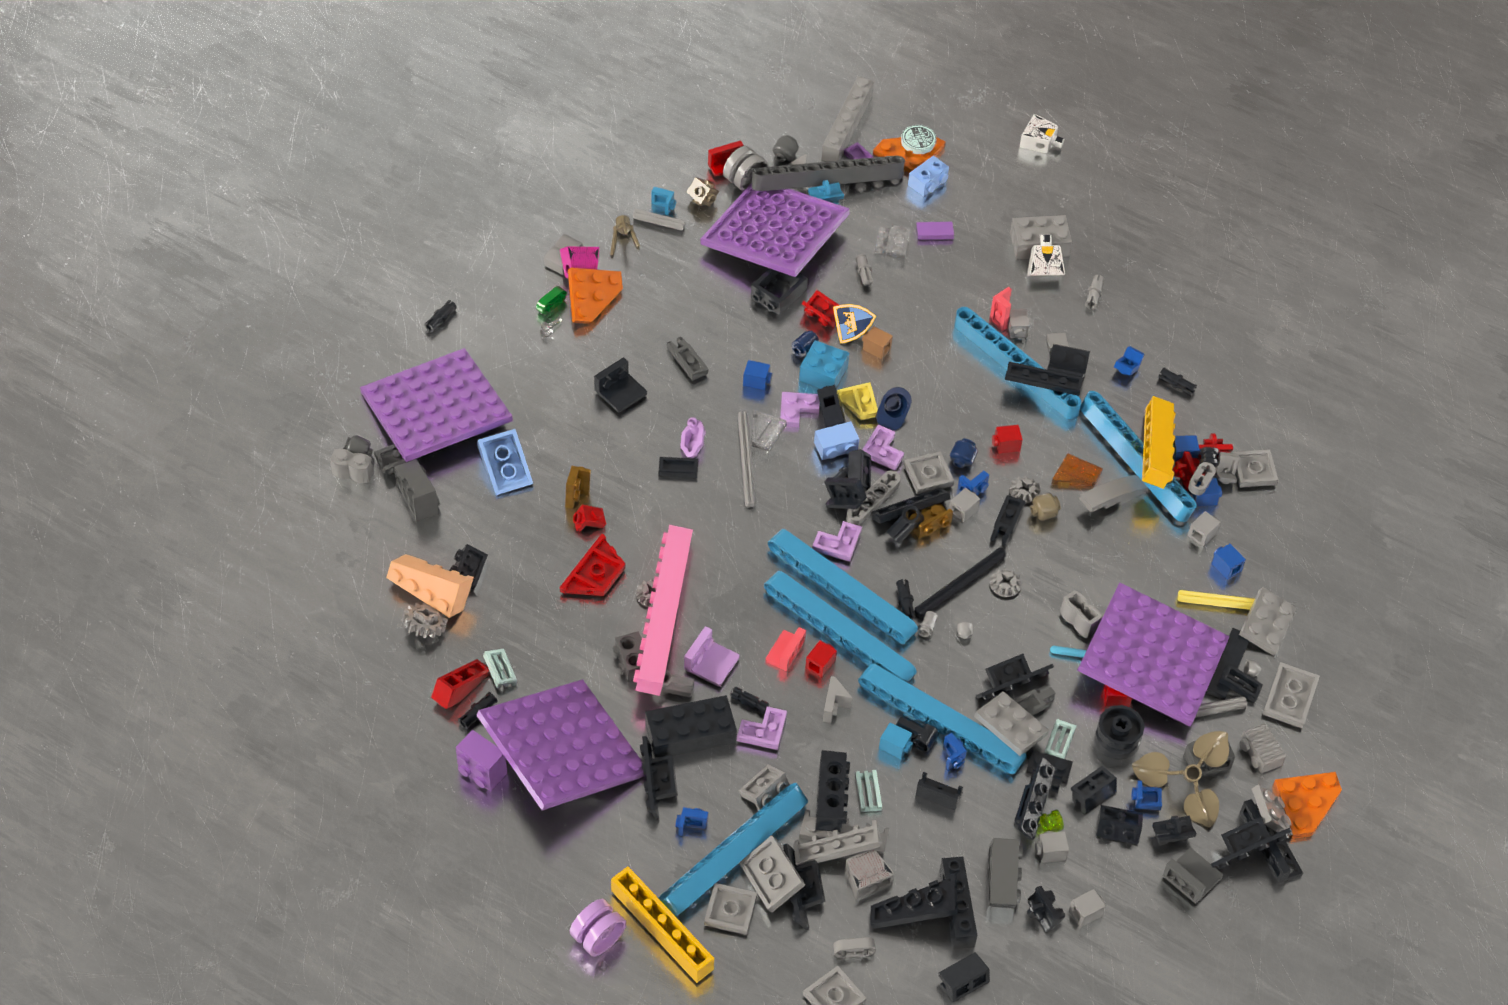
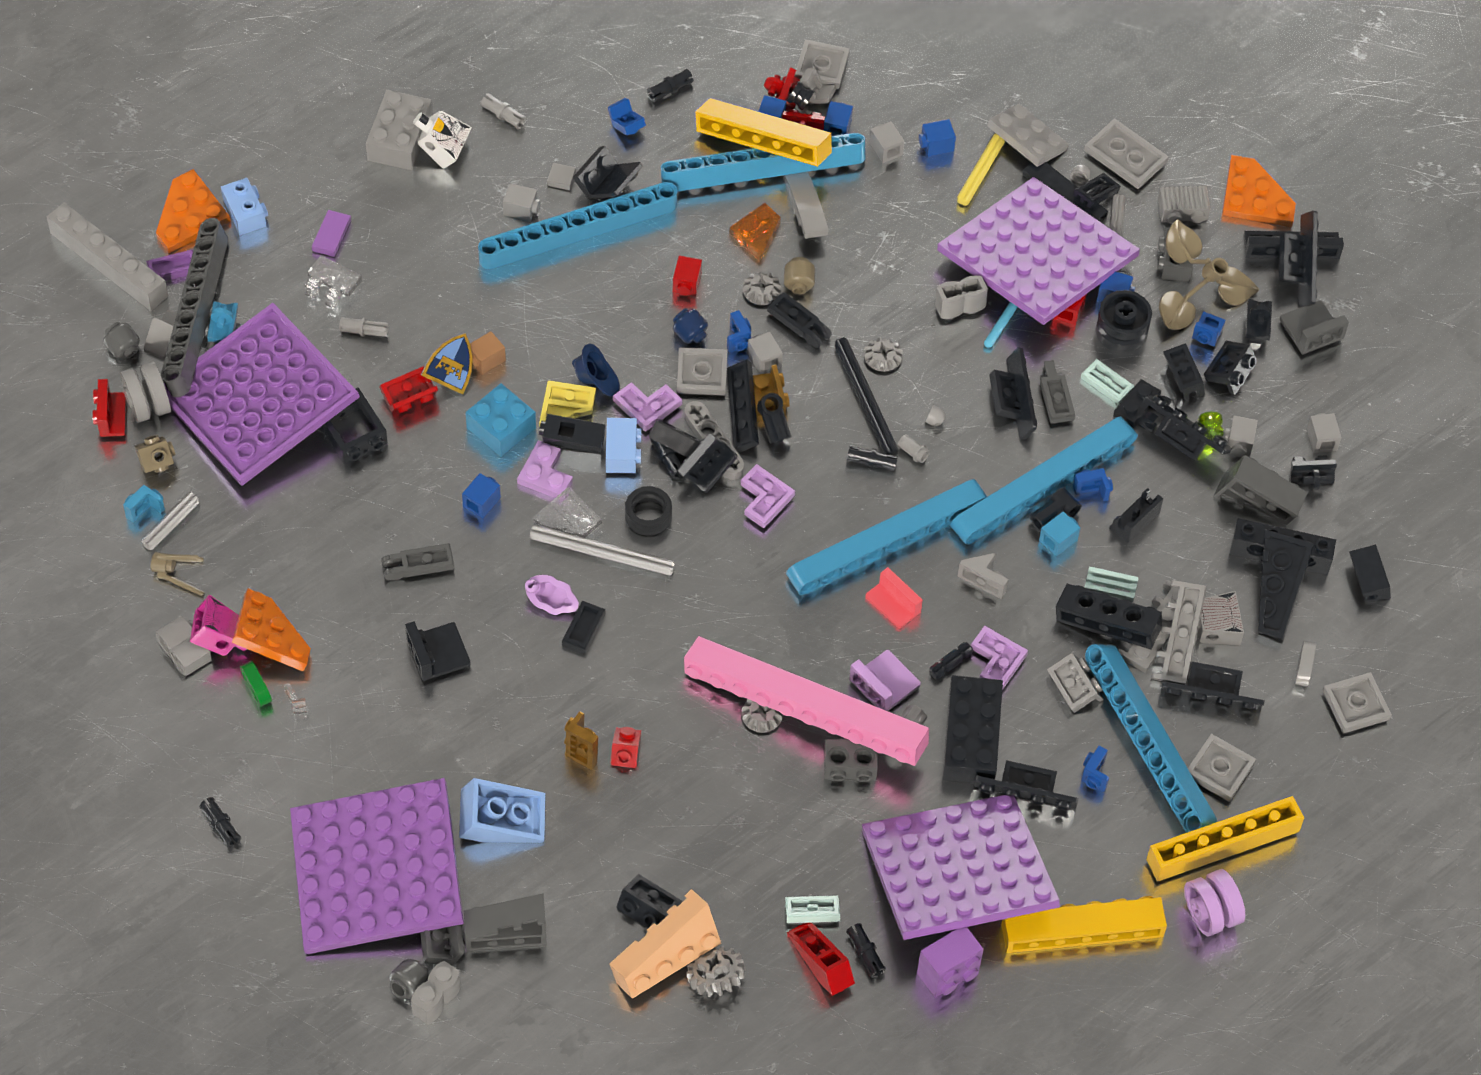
camera: 70 degrees left, 5 degrees up
red wing [560,534,626,596] -> none
light grey plate [739,836,805,913] -> none
dark azure beam [768,529,918,644] -> none
dark blue brick [792,331,819,357] -> none
red brick [805,640,837,678] -> none
light aqua tile [901,125,936,154] -> none
light grey plate [974,691,1049,756] -> none
coral panel [989,287,1012,332] -> none
black tile [1005,362,1083,396] -> none
white torso [1020,114,1064,153] -> none
light grey beam [1188,462,1216,495] -> none
light grey plate [1251,784,1293,836] -> none
none -> black tyre [625,486,672,536]
none -> yellow brick [1001,896,1167,953]
none -> blue brick [1097,272,1136,302]

